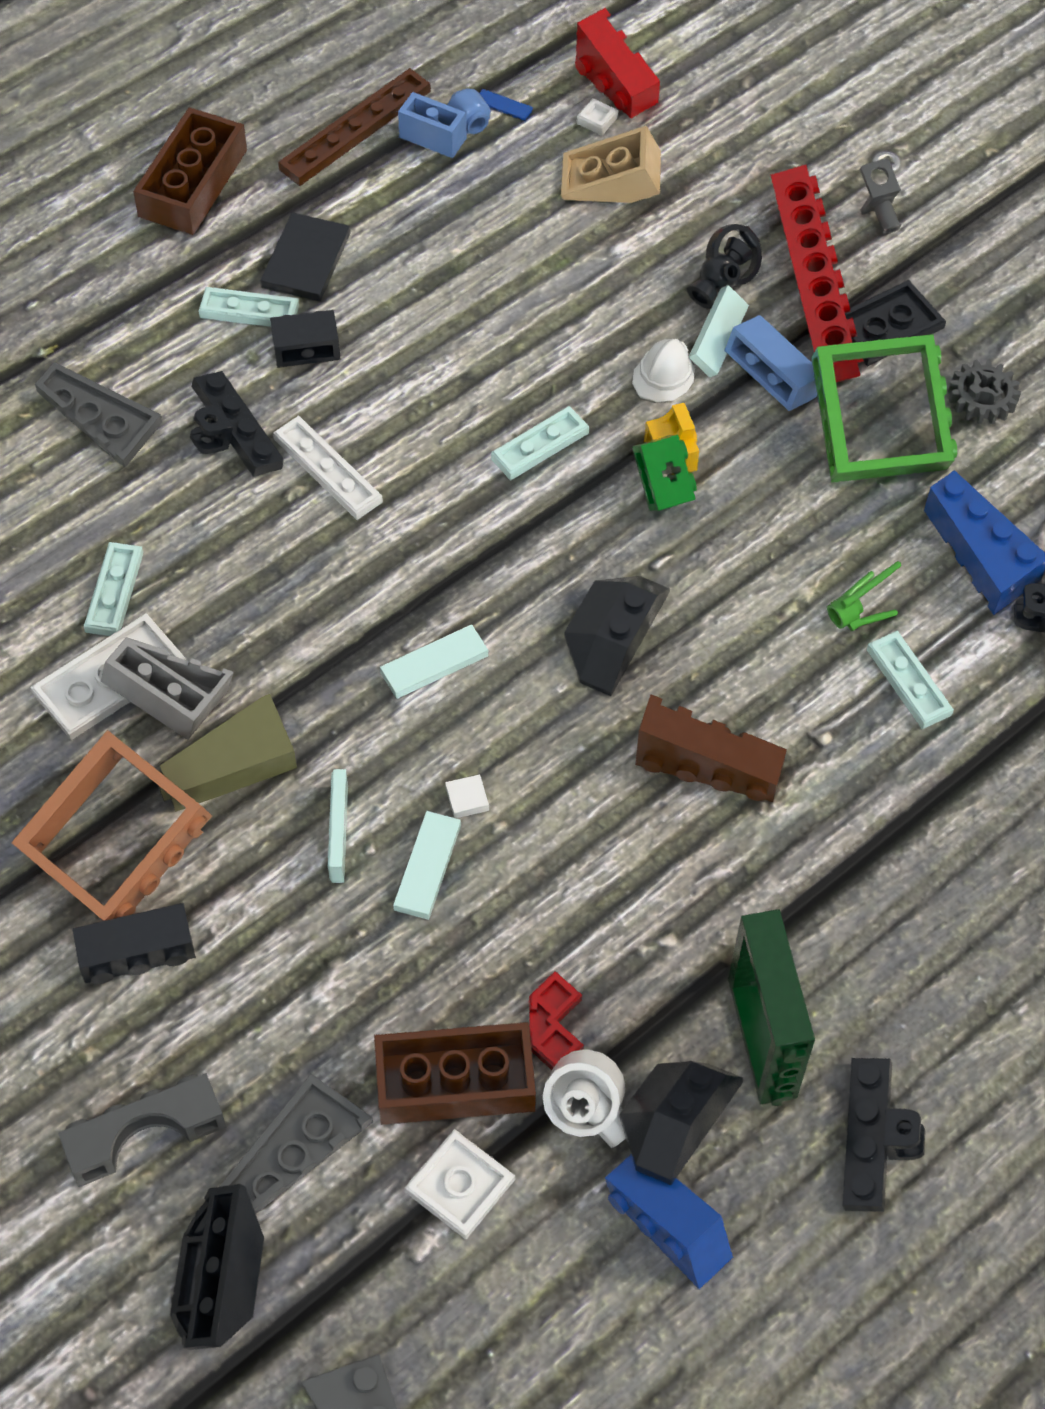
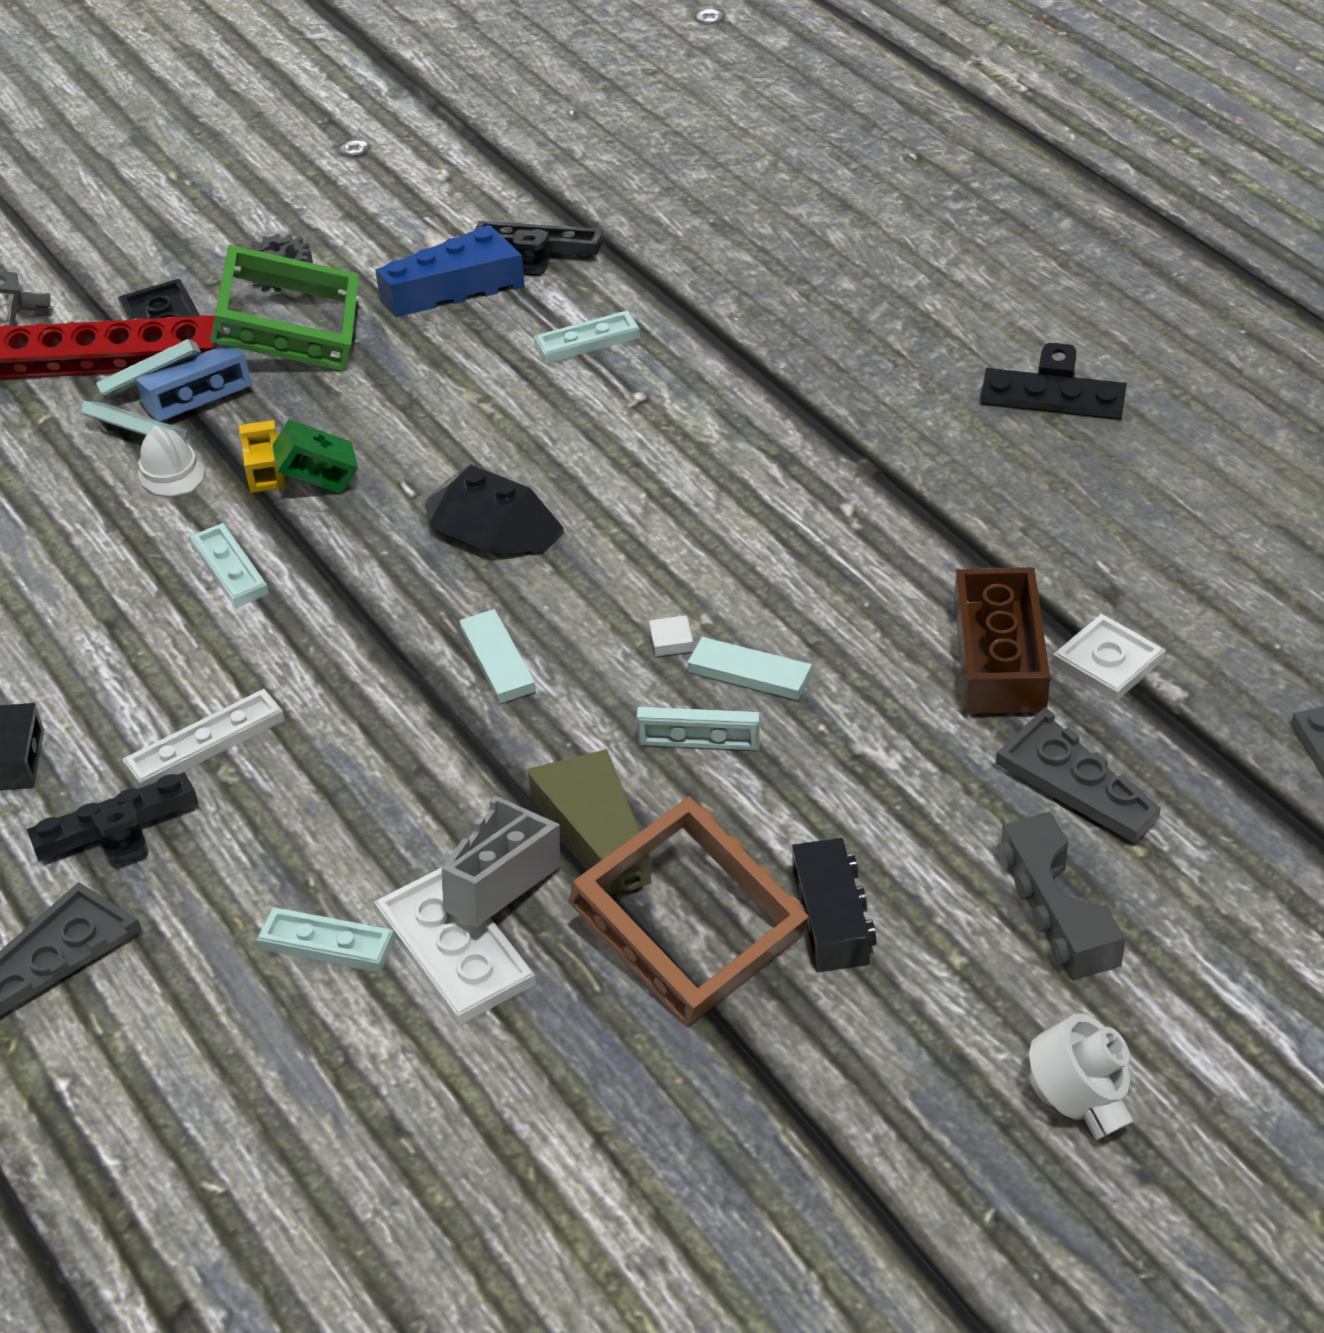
camera: 80 degrees left, 15 degrees down
black wedge [170,1184,264,1350] -> none
red tile [529,971,584,1070] -> none
white piece [542,1049,626,1148] -> none
blue wedge [605,1154,733,1289] -> none
black wedge [620,1061,743,1185] -> none
reddish brown wedge [635,694,787,802] -> none
black piece [687,224,762,309] -> none
dark green window [728,909,815,1106] -> none
bright green plant [827,561,901,631] -> none
none -> light aqua tile [96,339,201,397]

